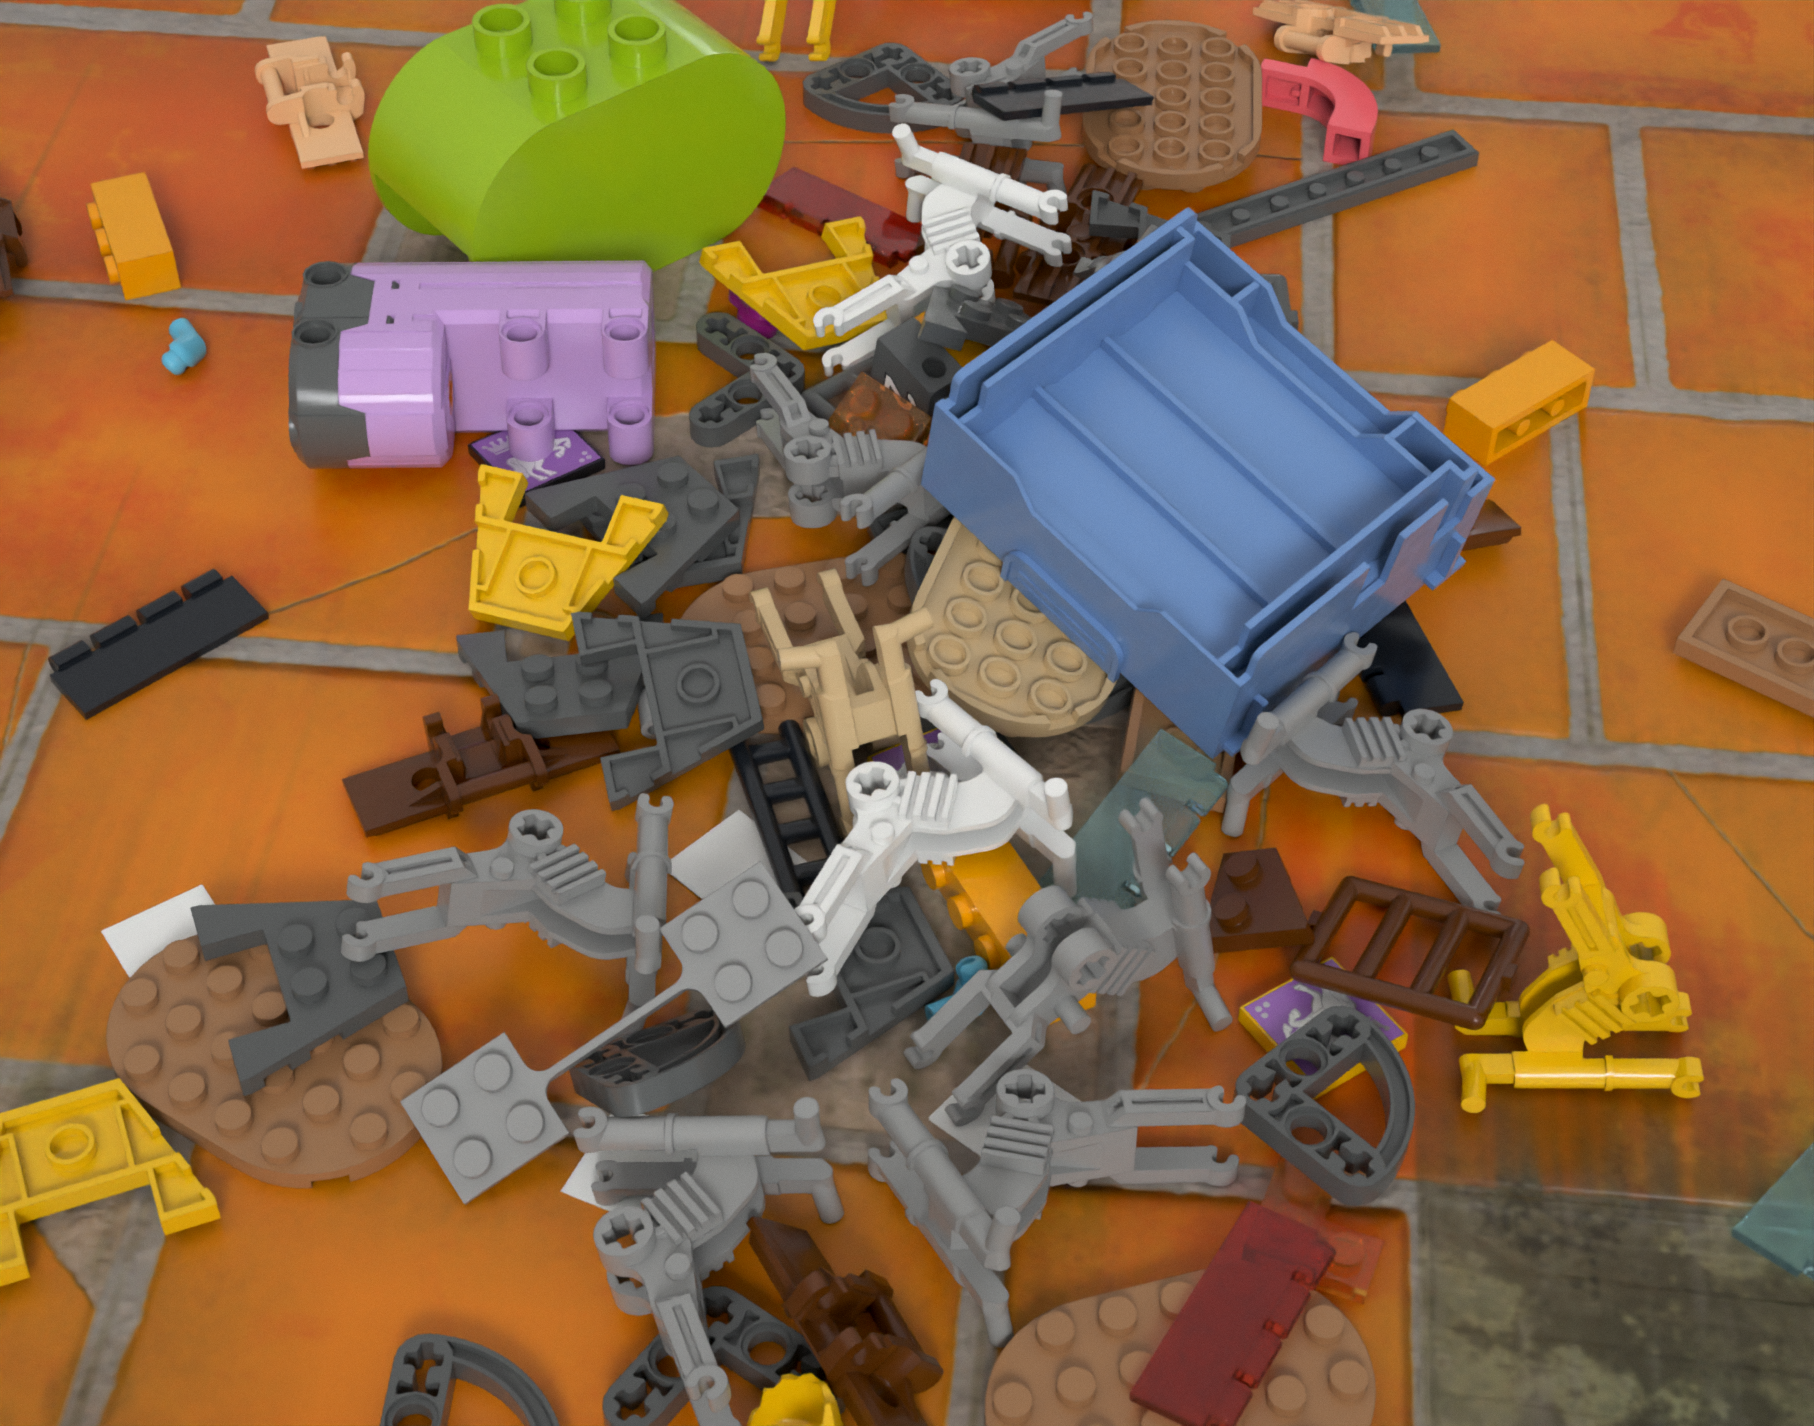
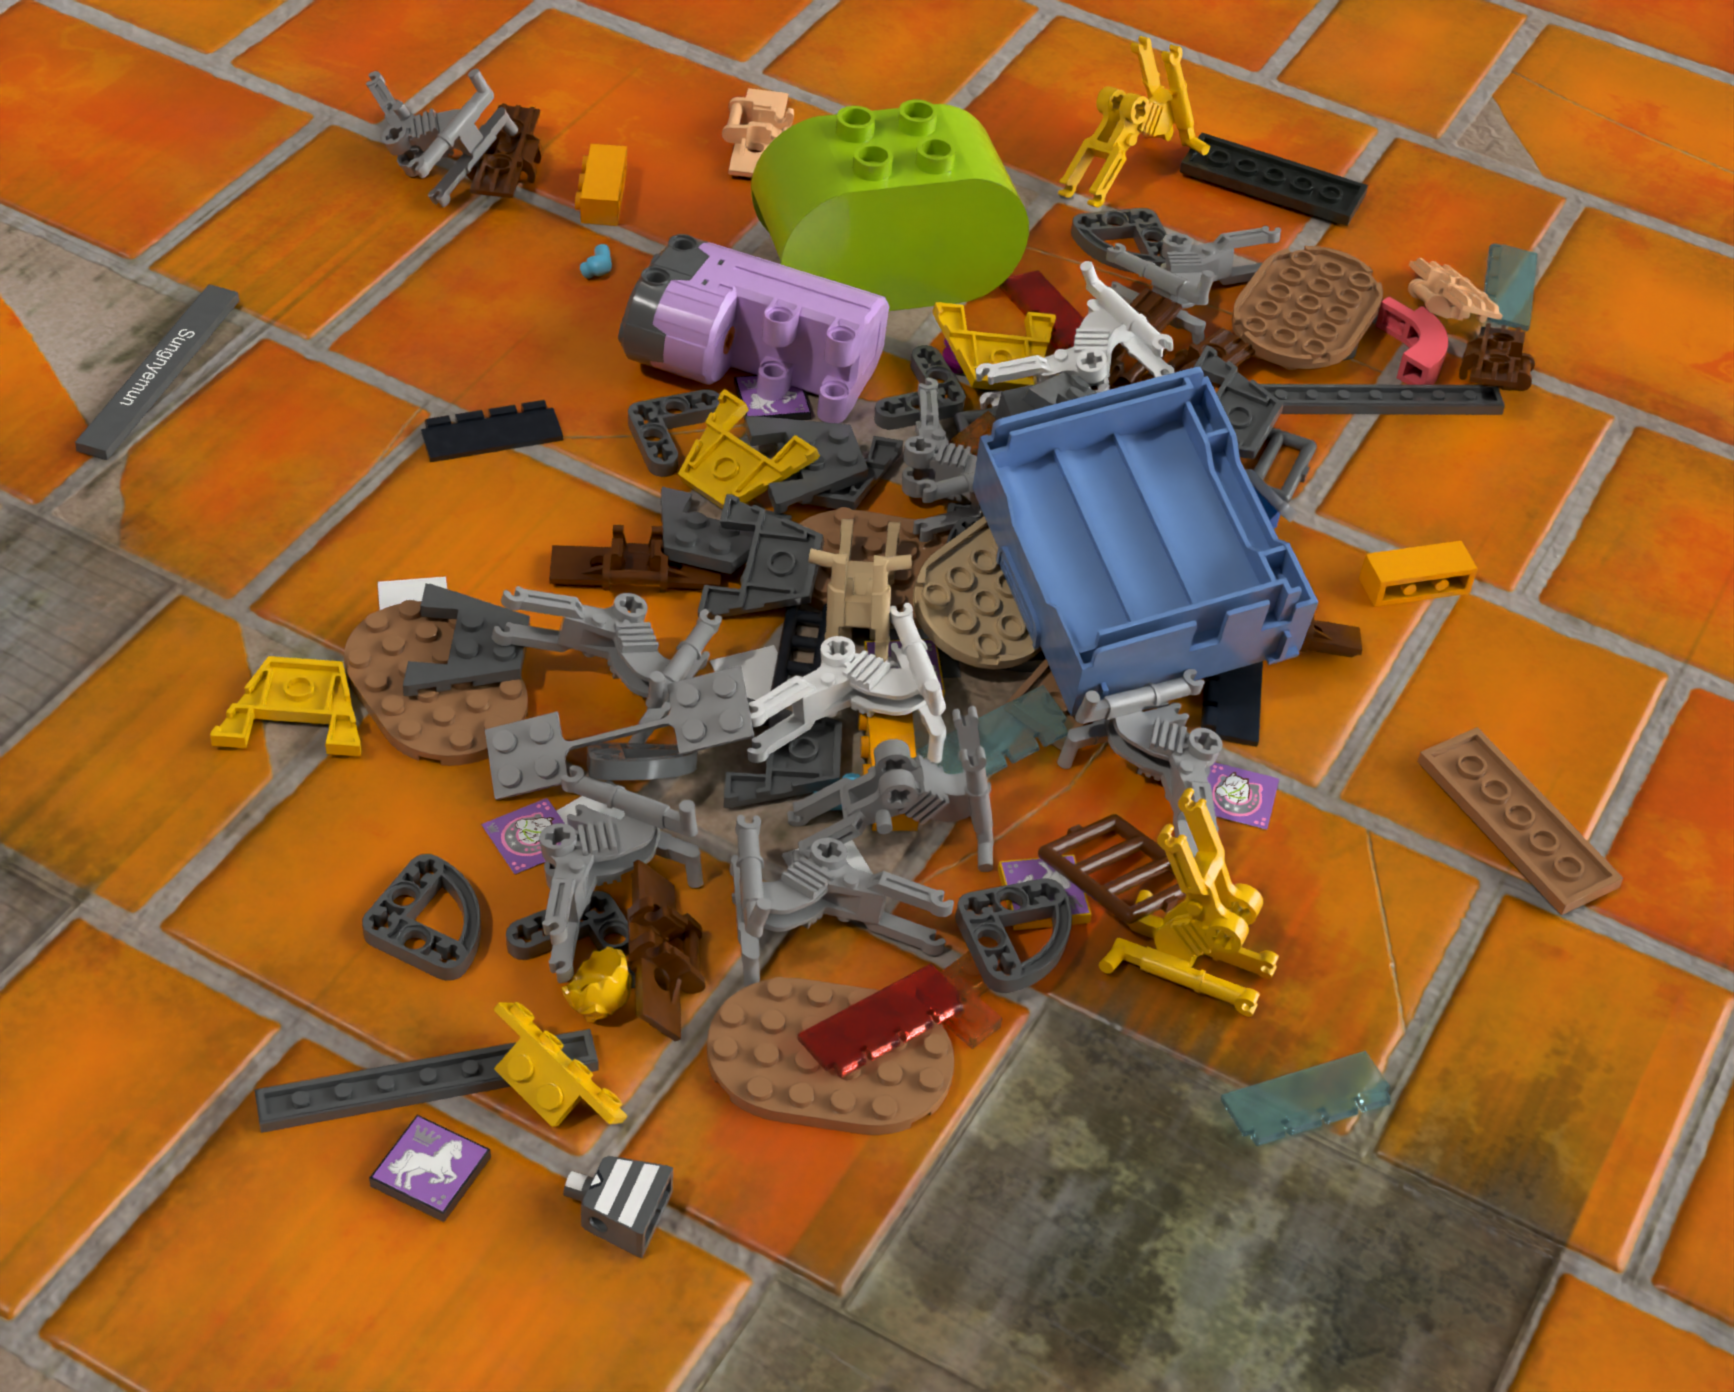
camera: 20 degrees right, 0 degrees up
black windscreen [972,71,1154,121] -> none
reddish brown wing [1209,848,1315,953] -> none
none -> sticker [481,798,565,874]
none -> dark grey beam [628,389,719,477]
none -> sticker [1207,762,1279,830]
none -> reddish brown piece [1459,323,1535,391]

